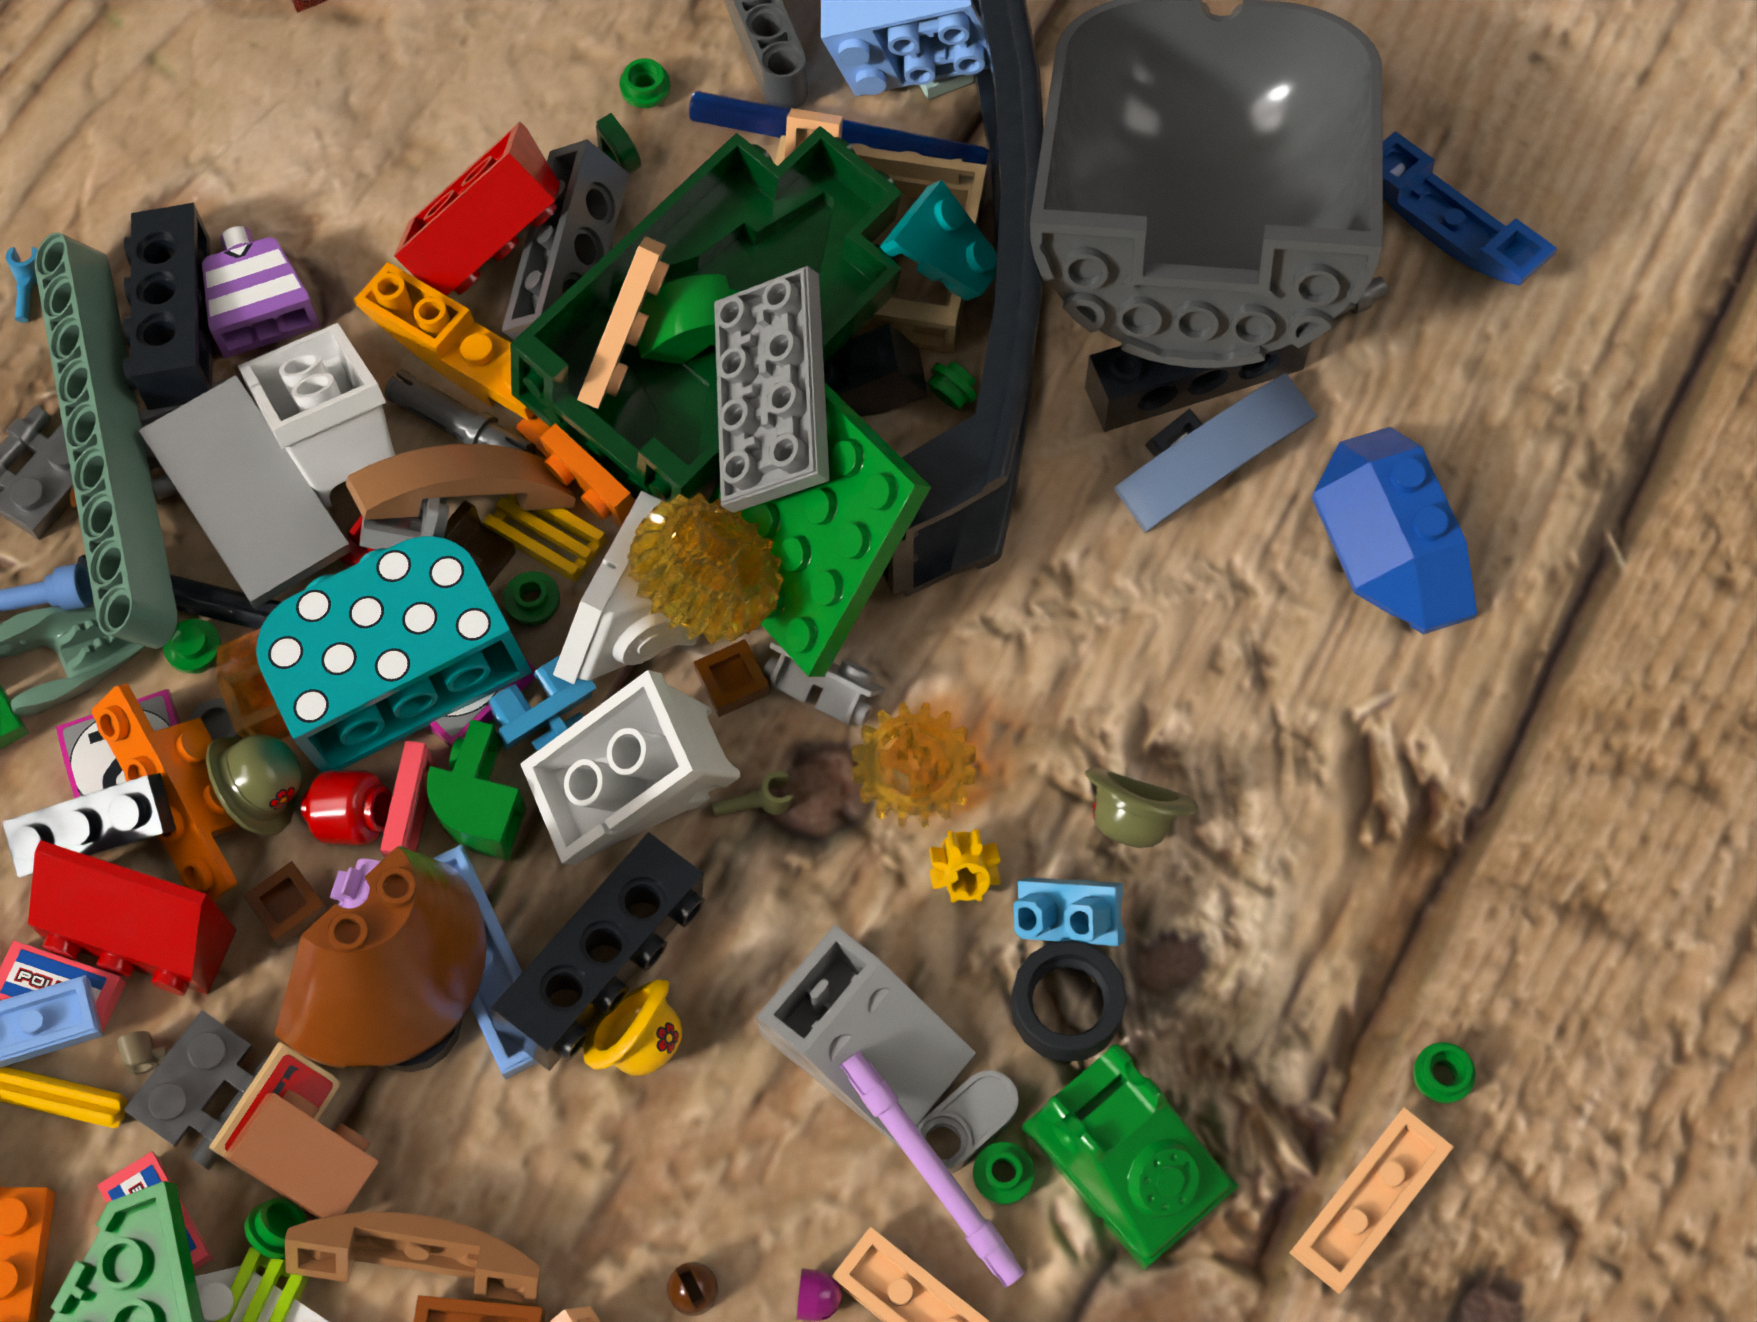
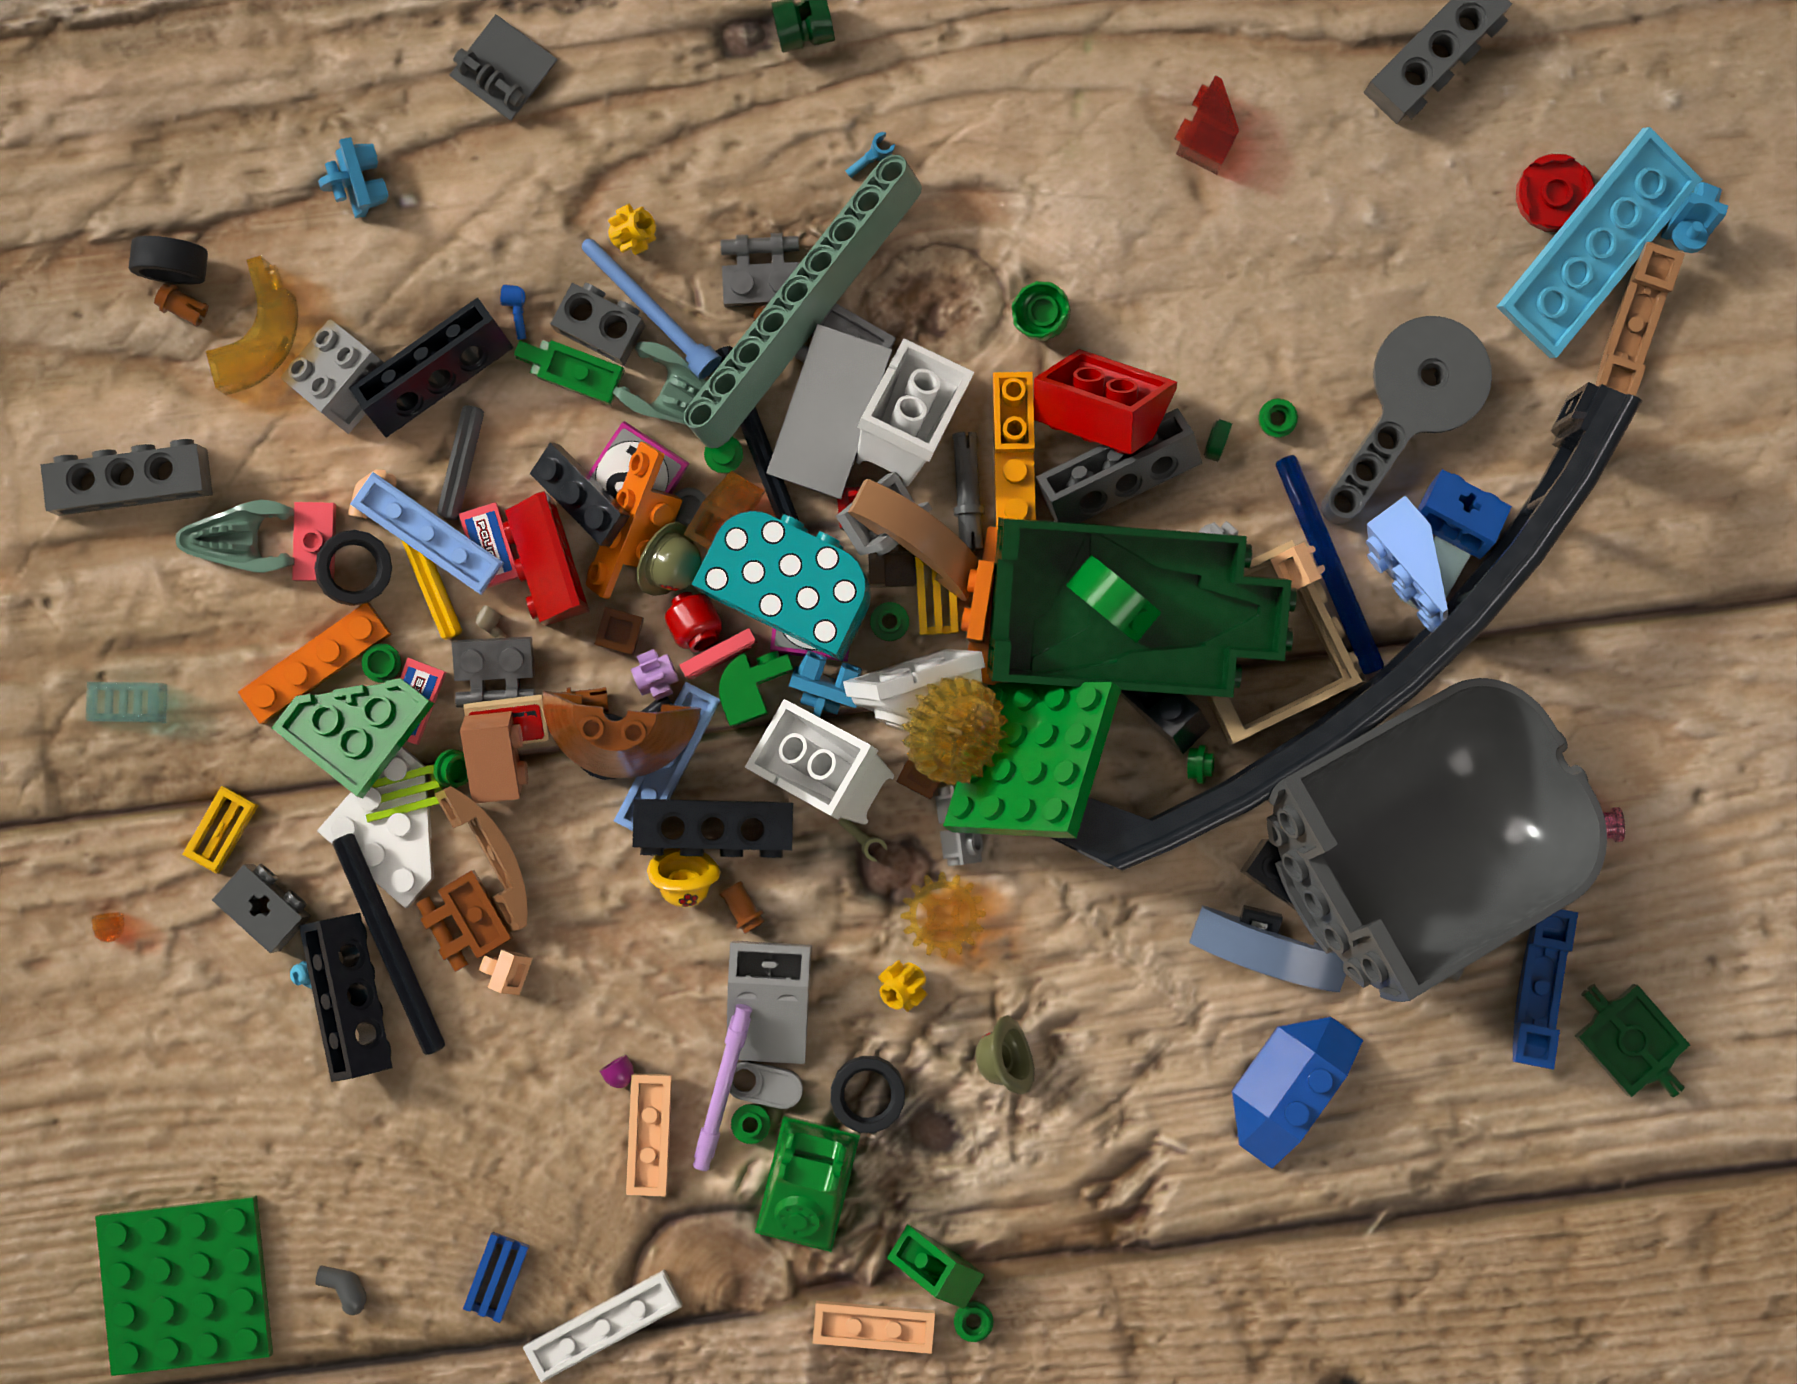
camera: 55 degrees right, 20 degrees up
black brick [123,202,213,410] -> none
medium lavender torso [202,226,321,359] -> none
light nougat plate [577,236,670,409] -> none
reddish brown hinge [667,1262,718,1316] -> none
light grey tile [714,266,829,513] -> none
teal wing [880,180,997,301] -> none
dark azure hips [1013,877,1125,946] -> none
none -> green plate [362,644,402,683]
none -> dark orange pin [719,881,765,934]
none -> green slope [887,1224,985,1309]
none -> green hair [1011,281,1071,341]
none -> dark green plate [1575,984,1690,1097]

